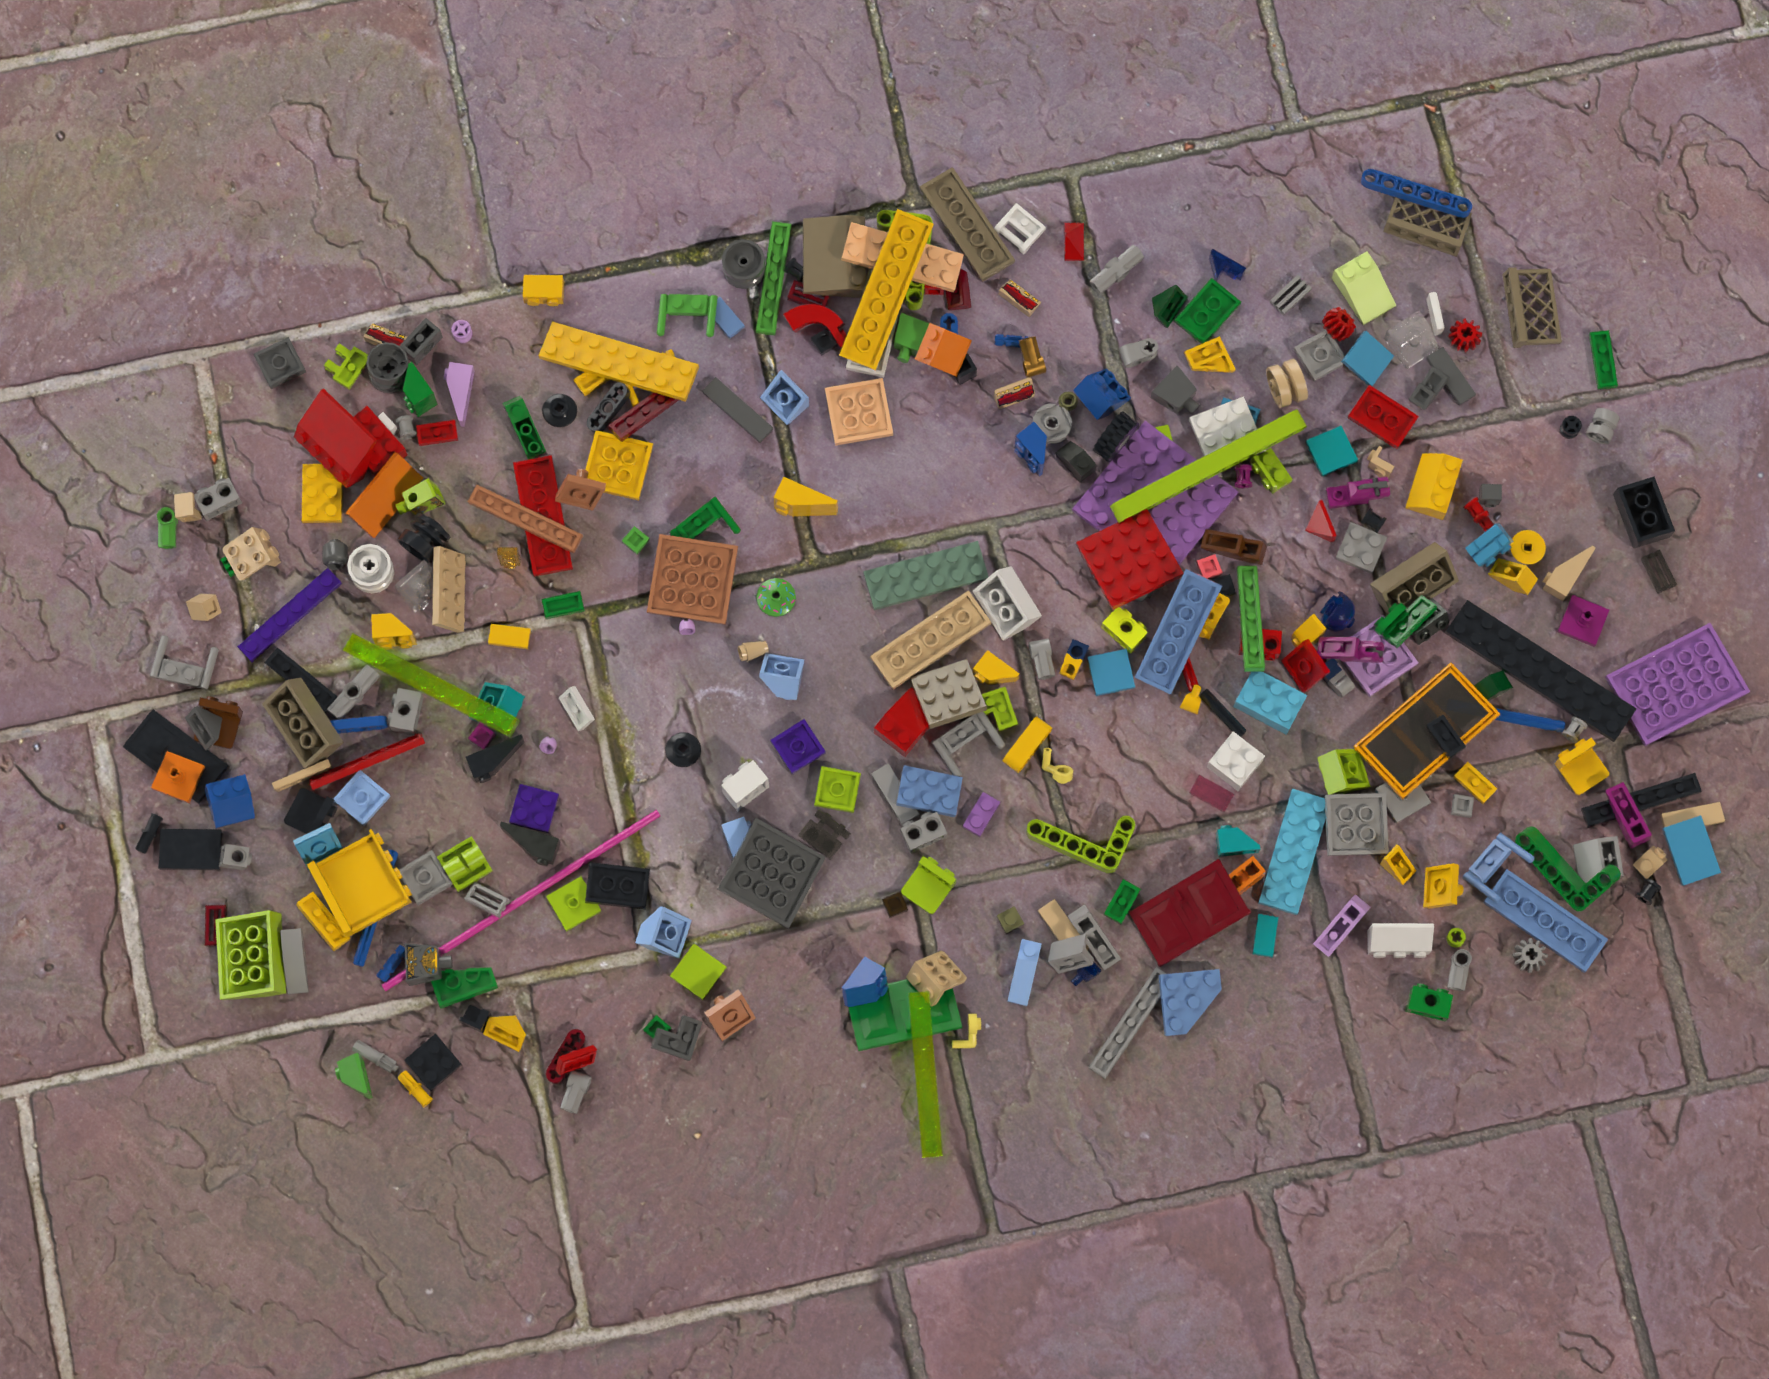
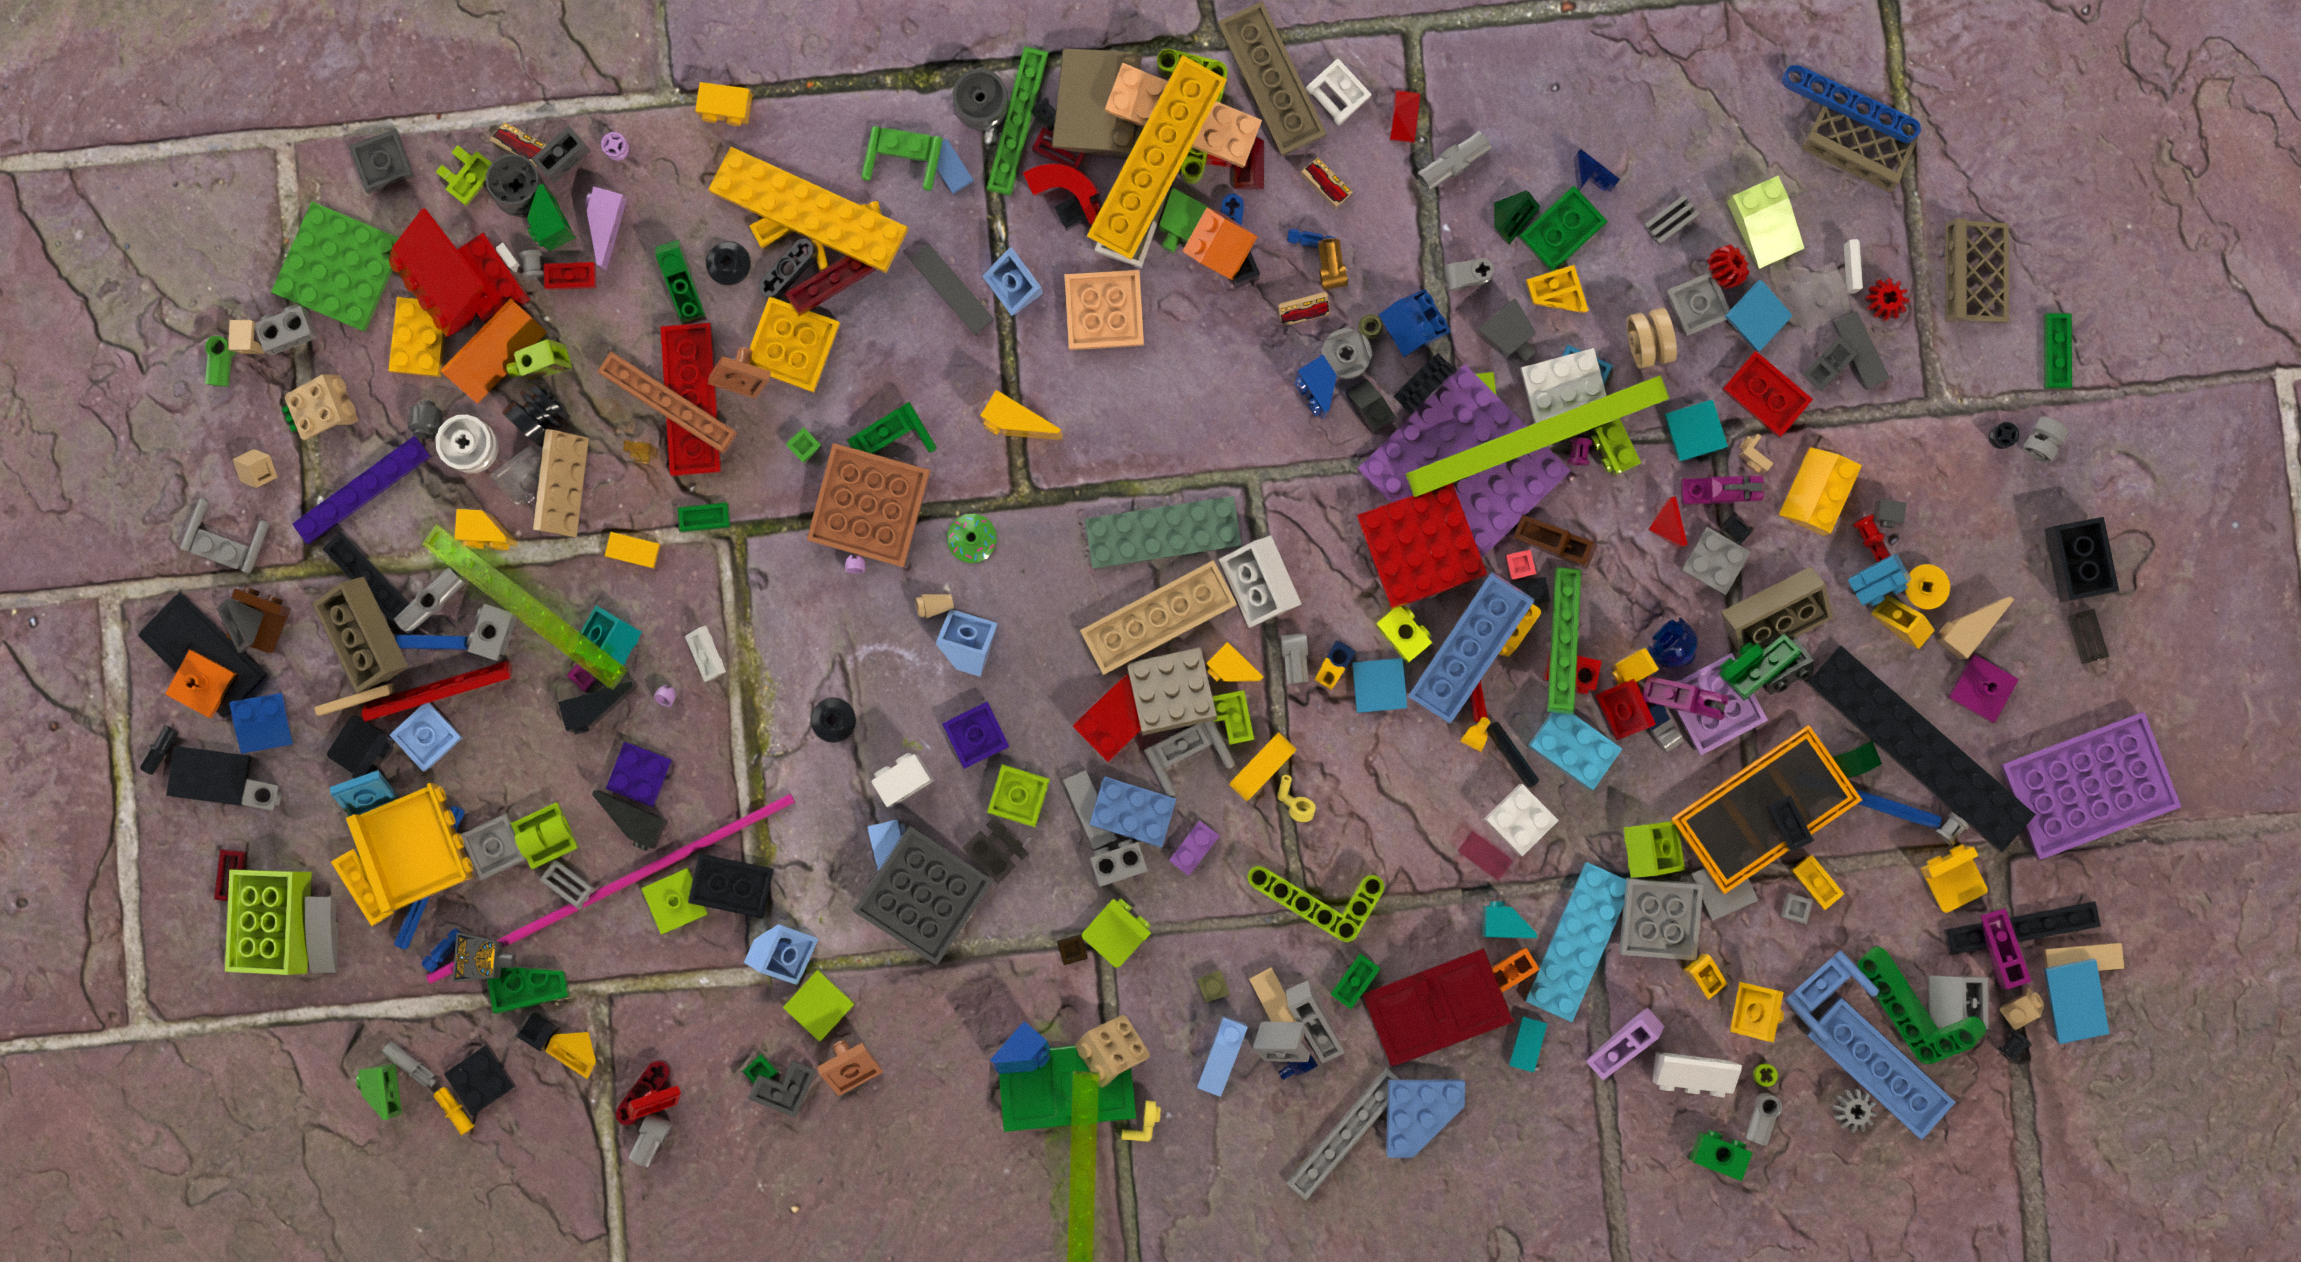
camera: 10 degrees right, 10 degrees up
none -> bright green plate [271,201,399,332]

